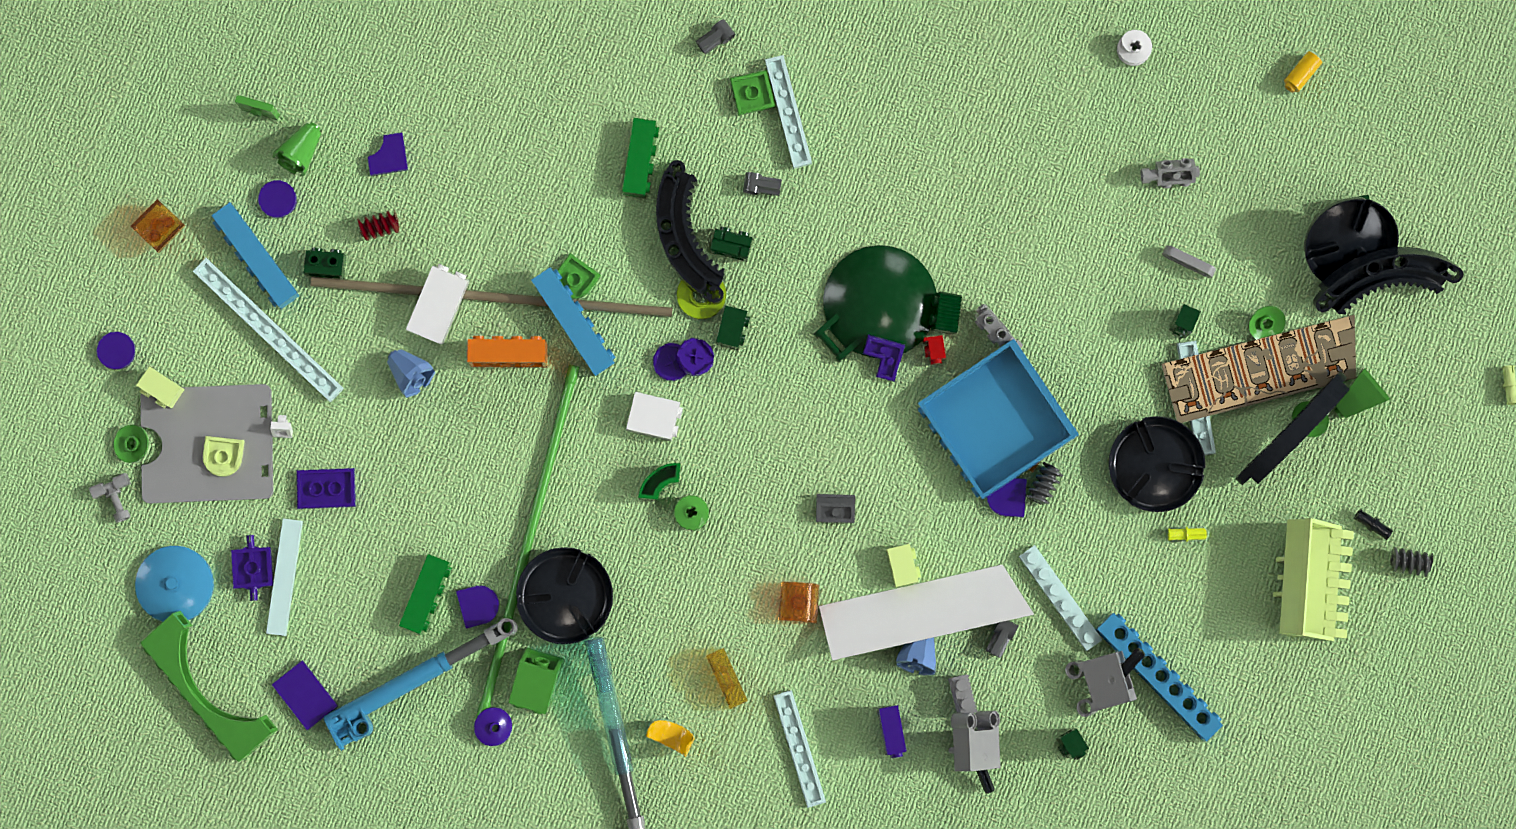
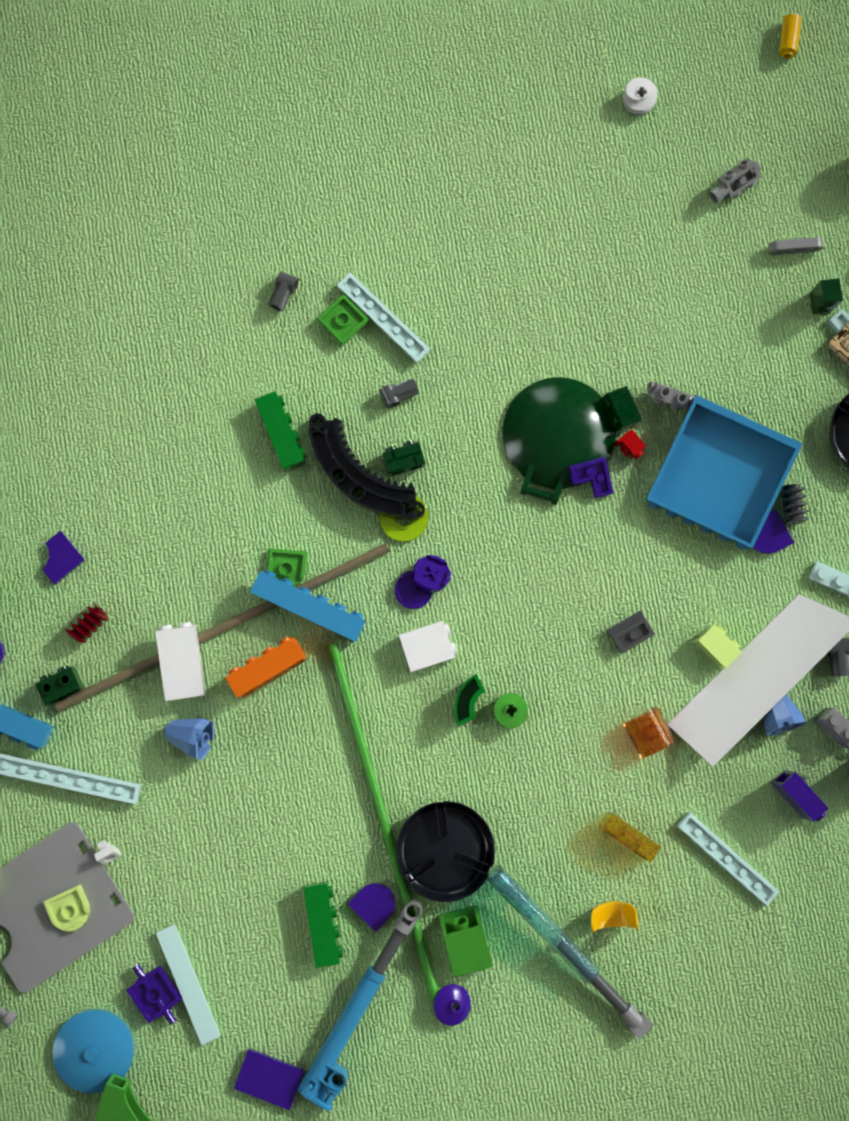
camera: 30 degrees left, 0 degrees up
dark purple tile [296,468,356,509] -> none
dark green brick [716,305,750,350] -> none

